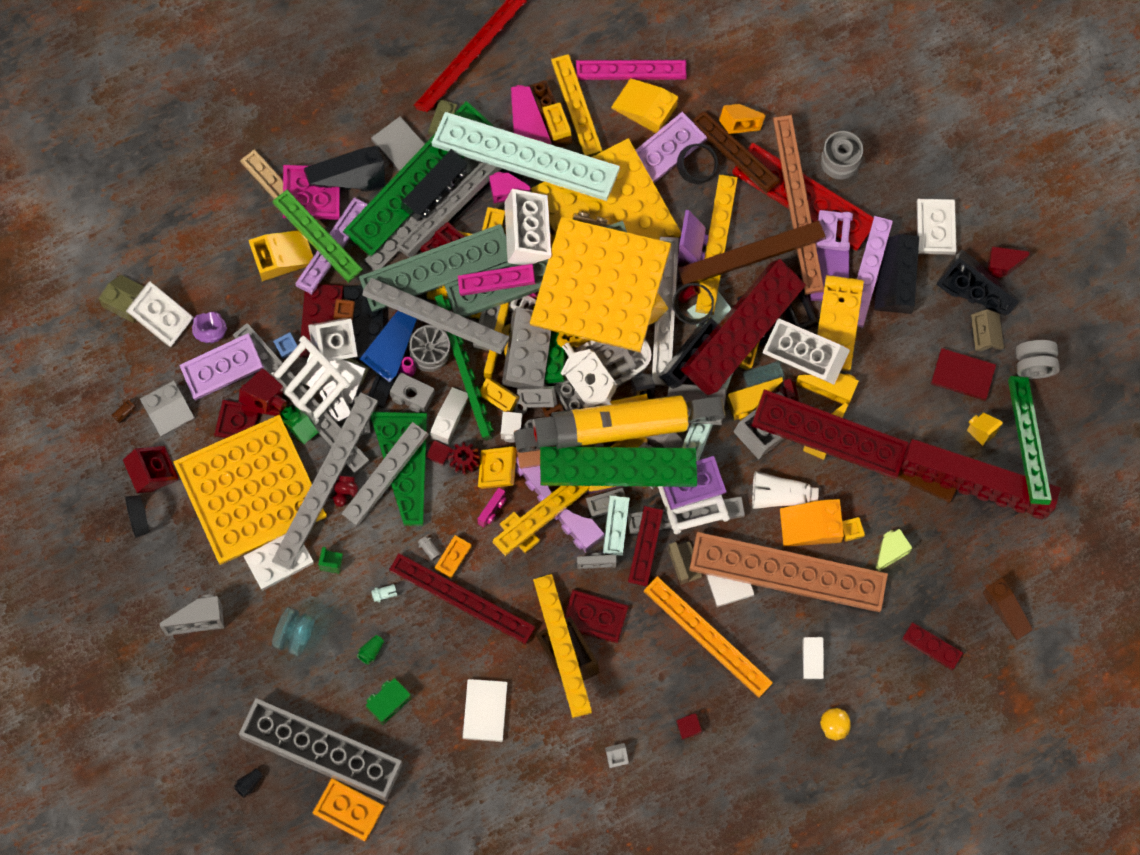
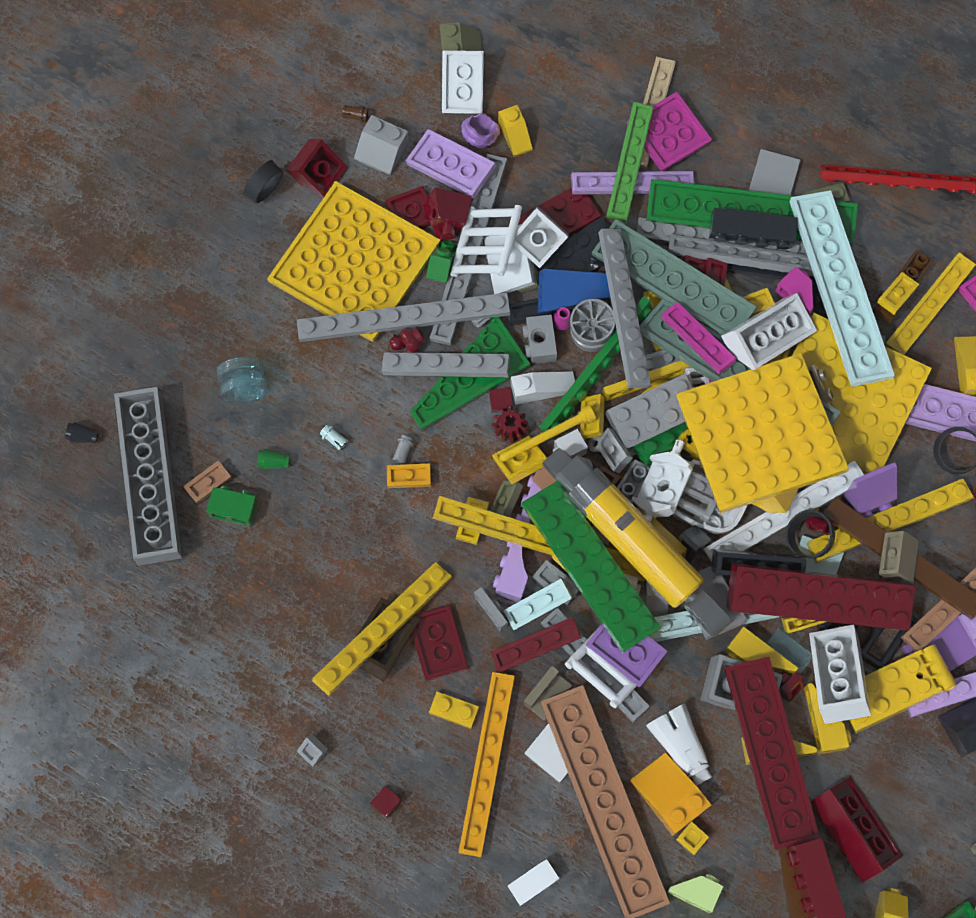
camera: 60 degrees right, 0 degrees up
light grey slope [160,594,224,636] -> none
white plate [244,535,314,591] -> none
yellow slope [248,231,313,281] -> none
medium blue plate [273,332,297,359] -> none
black wedge [304,145,386,192] -> none
light orange tile [312,778,385,842] -> none
plate [318,380,352,422] -> none
green panel [318,546,343,574] -> none
dark orange tile [334,299,355,321] -> none
dark red plate [389,553,535,645] -> none
white tile [463,679,507,742] -> none
dark pink plate [477,488,506,528] -> none
dark pink slope [511,85,552,145] -> none
dark red tile [931,348,996,401] -> none
none -> nougat plate [183,460,232,505]
none -> yellow plate [429,692,479,729]
none -> olive plate [490,480,523,517]
none -> yellow slope [498,105,533,157]
none -> yellow piece [499,404,596,461]
none -> dark red slope [810,776,903,883]
none -> dark tan panel [879,531,919,582]

